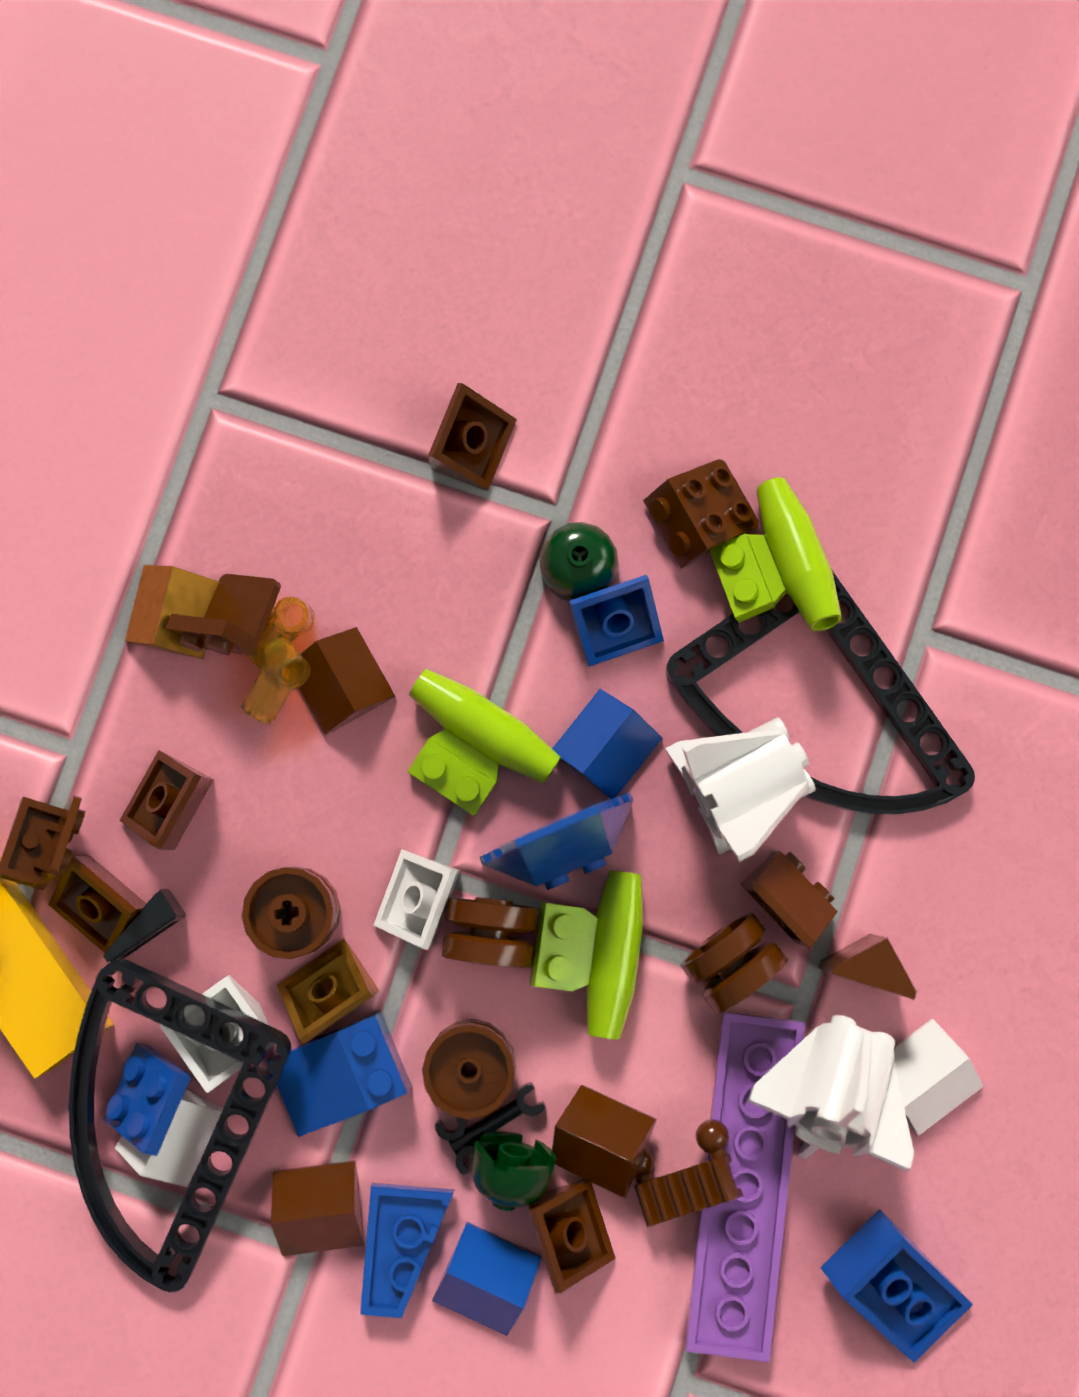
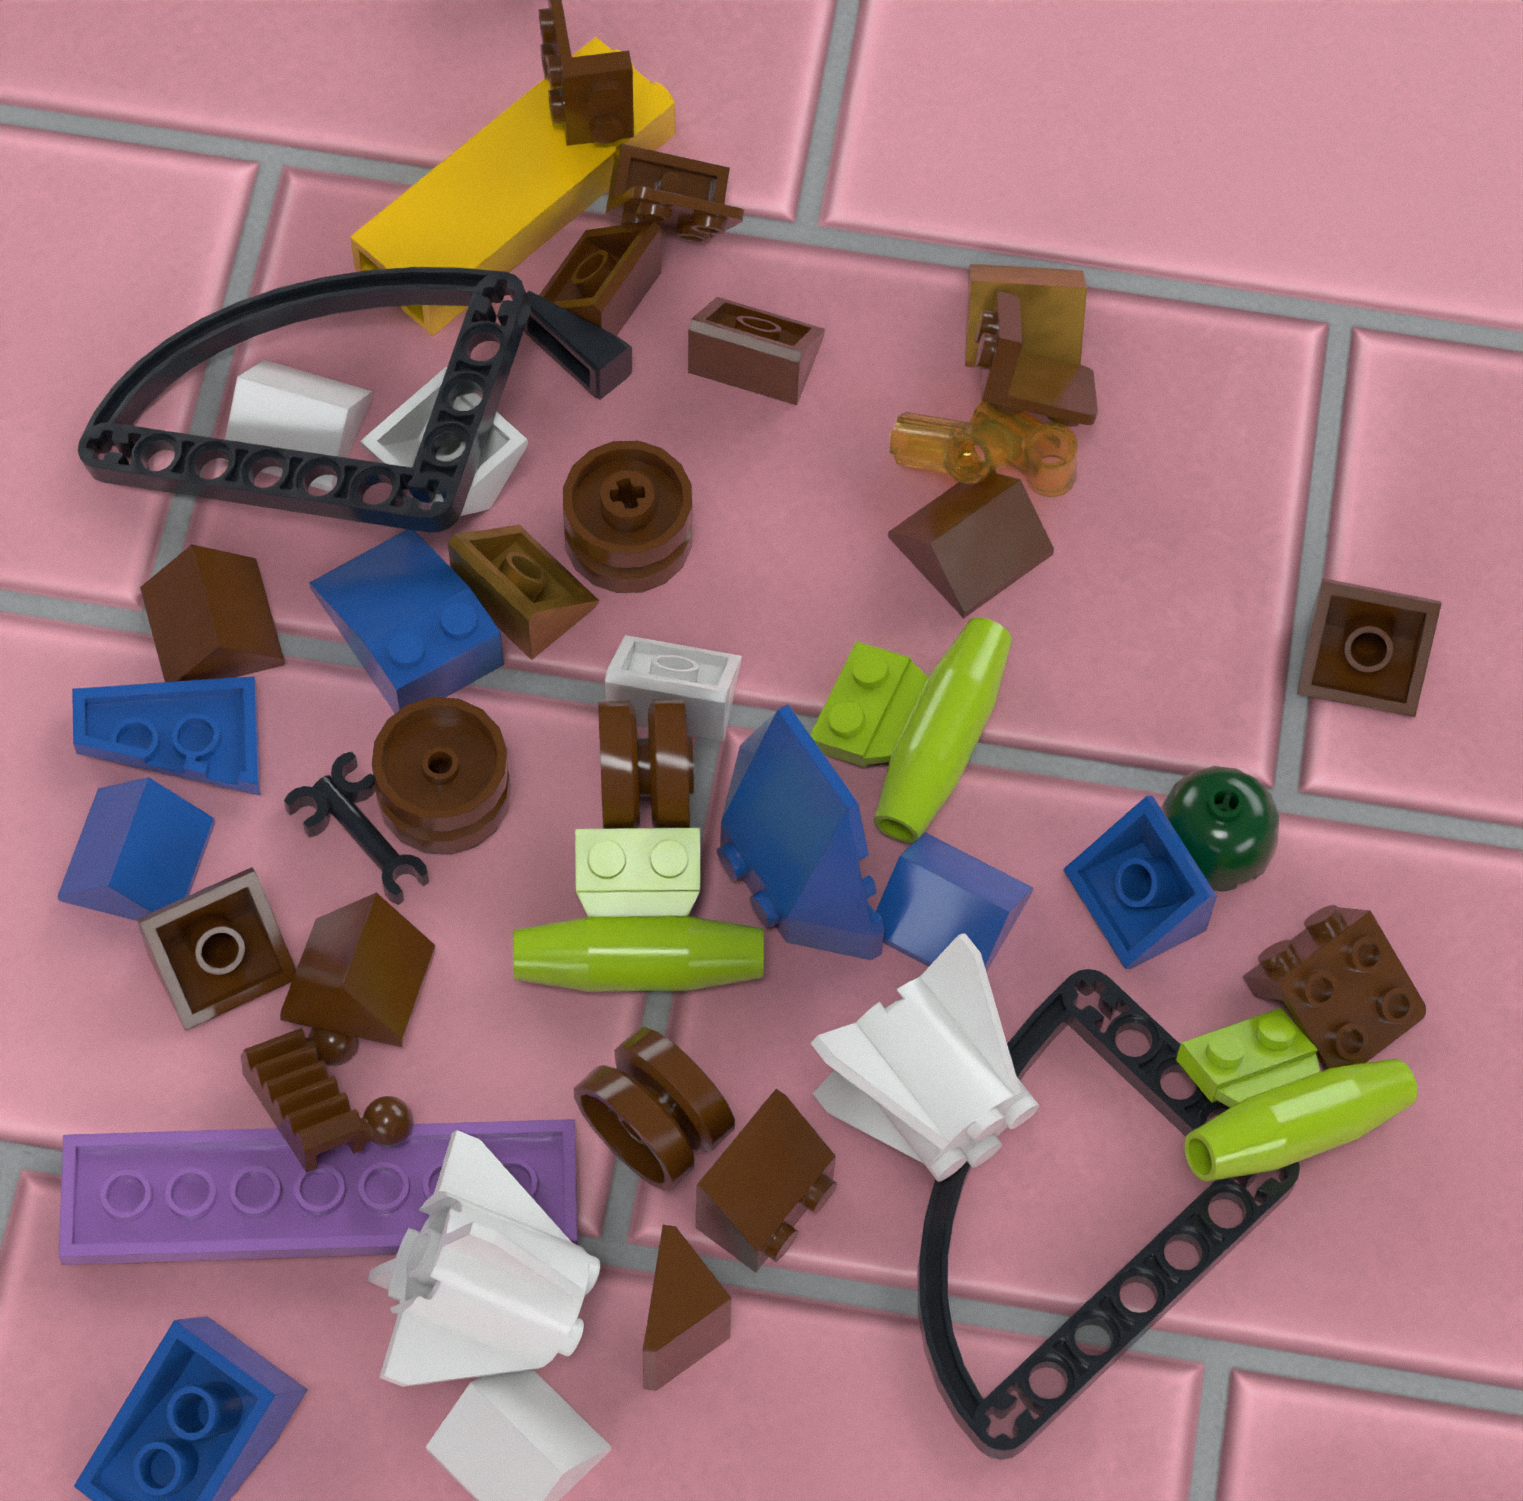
camera: 75 degrees right, 20 degrees down
blue plate [103,1043,191,1156] -> none
dark green cylinder [470,1131,556,1211] -> none

